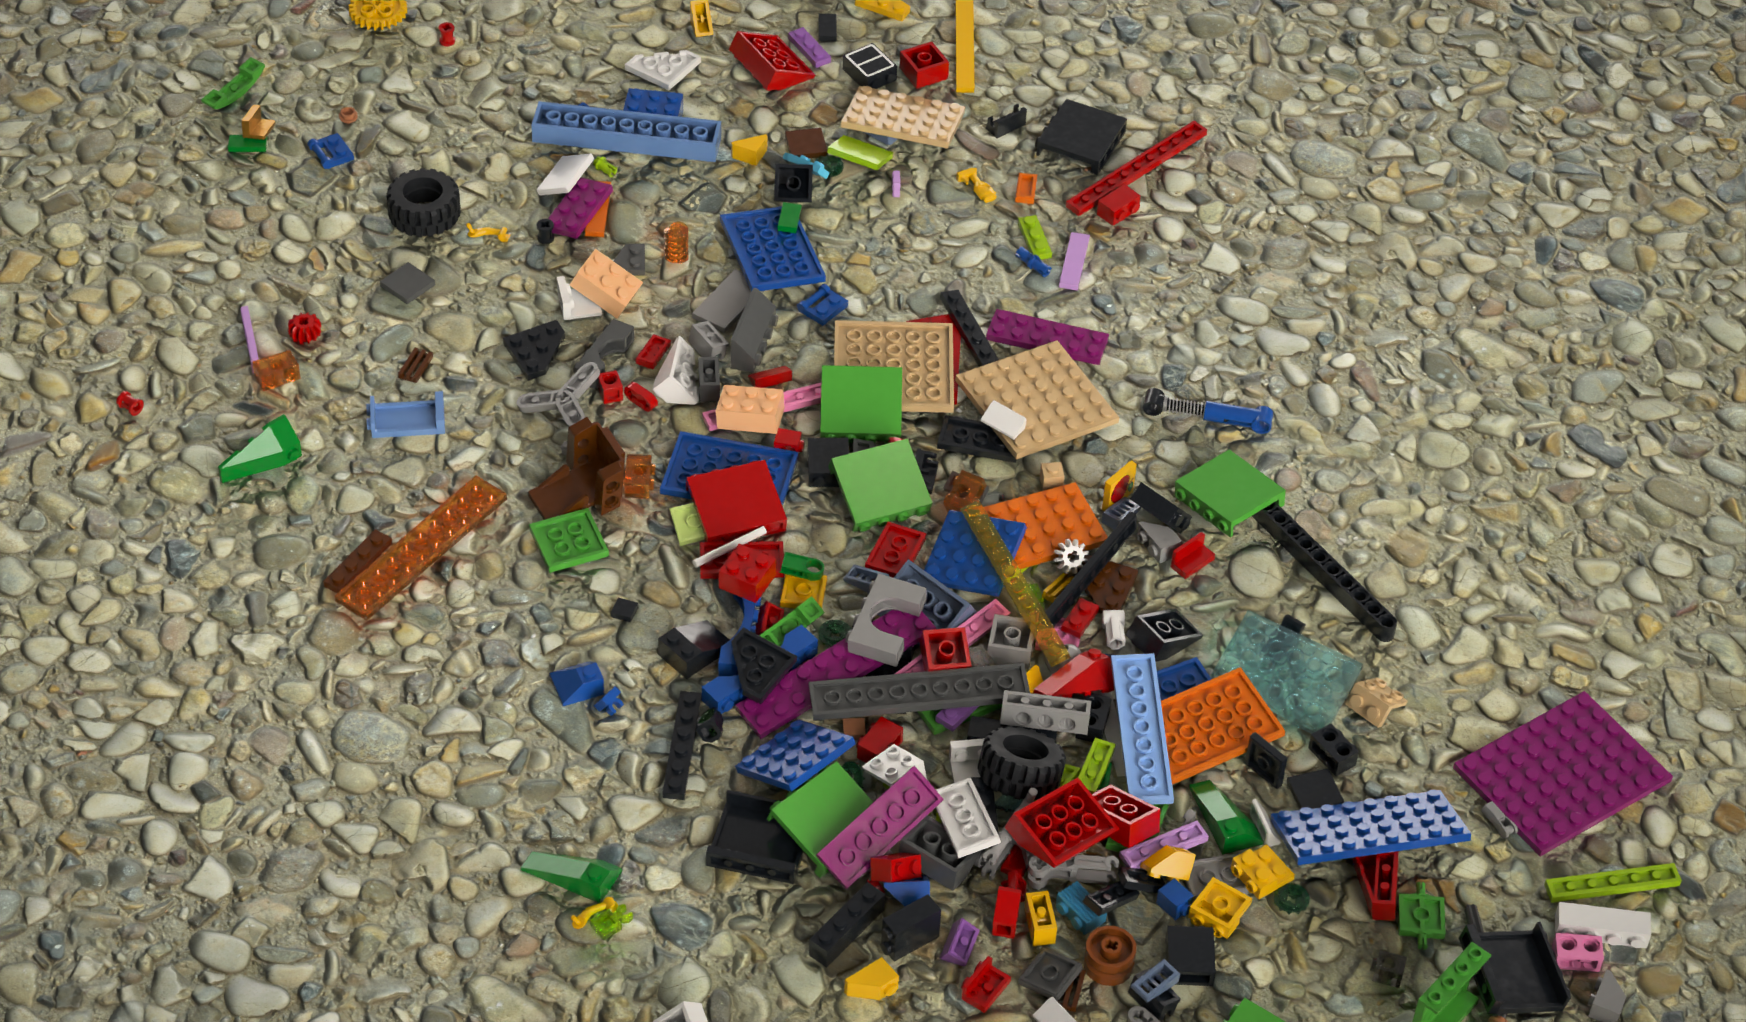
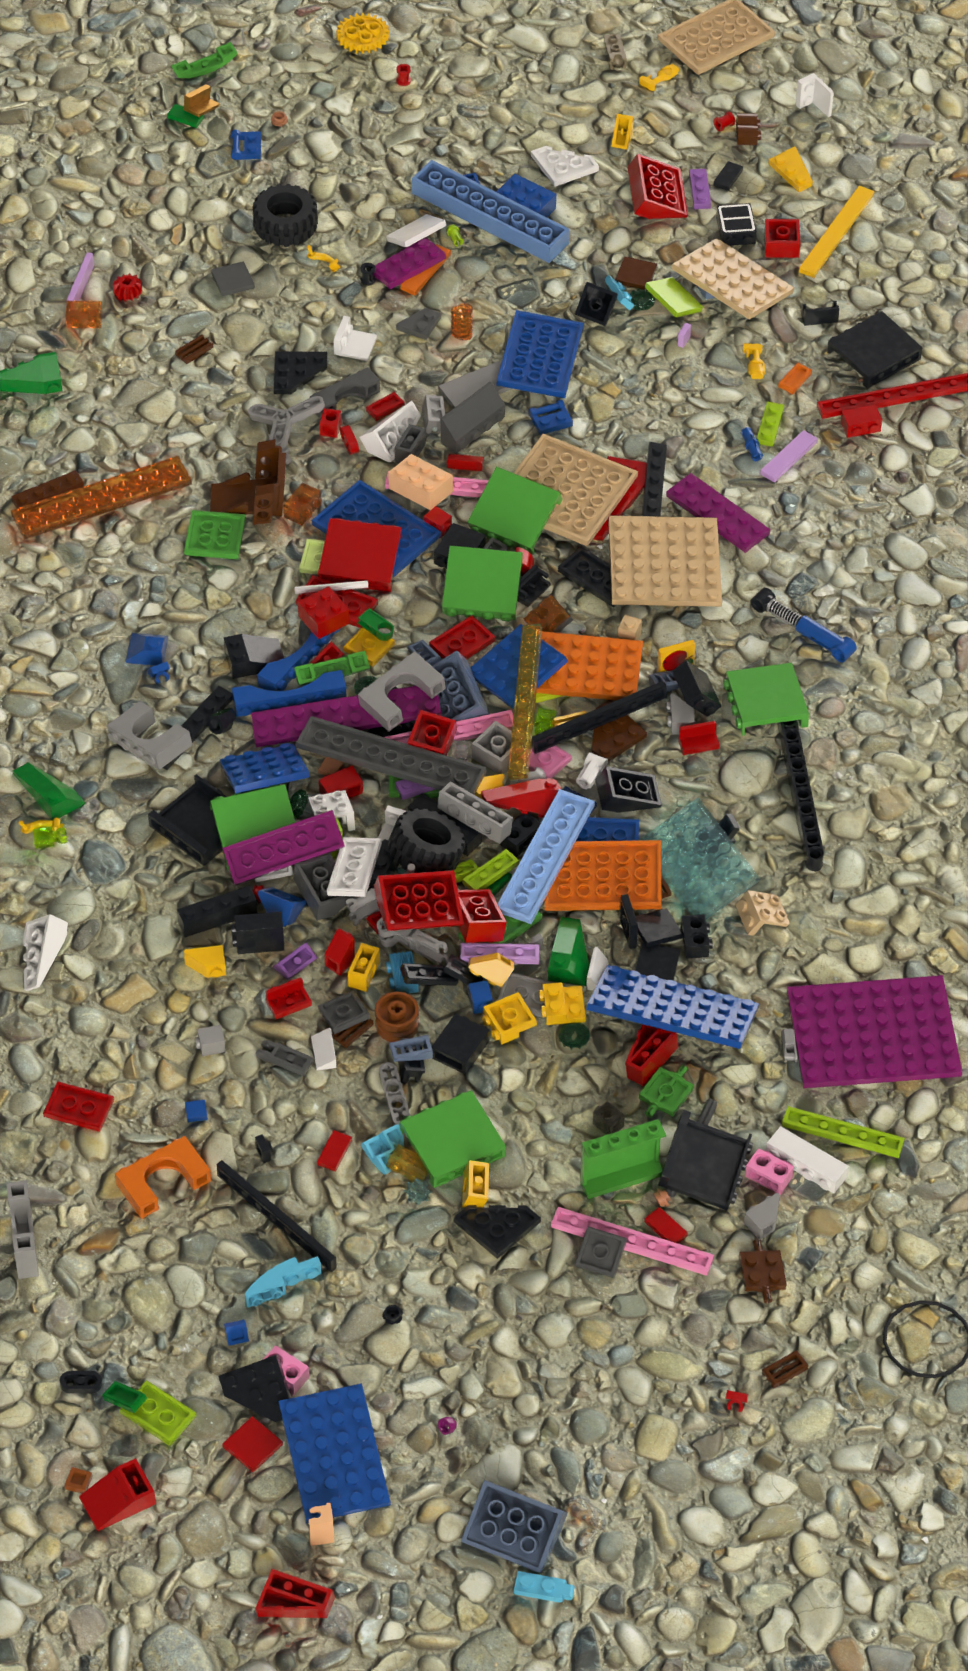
camera: 30 degrees right, 5 degrees up
medium blue panel [366,391,445,438] -> none
light nougat brick [570,249,643,319] -> none
black tile [611,597,638,623] -> none
yellow slope [731,134,768,166] -> none
black plate [731,627,797,704] -> none
green tile [777,202,802,233] -> none
red brick [870,852,922,883] -> none
white slope [981,400,1026,440] -> none
red tile [1001,870,1027,902] -> none
white gear [1053,539,1089,574] -> none
red plate [1061,598,1099,639] -> none
none -> light grey arch [106,701,193,770]
none -> black tile [635,908,683,948]

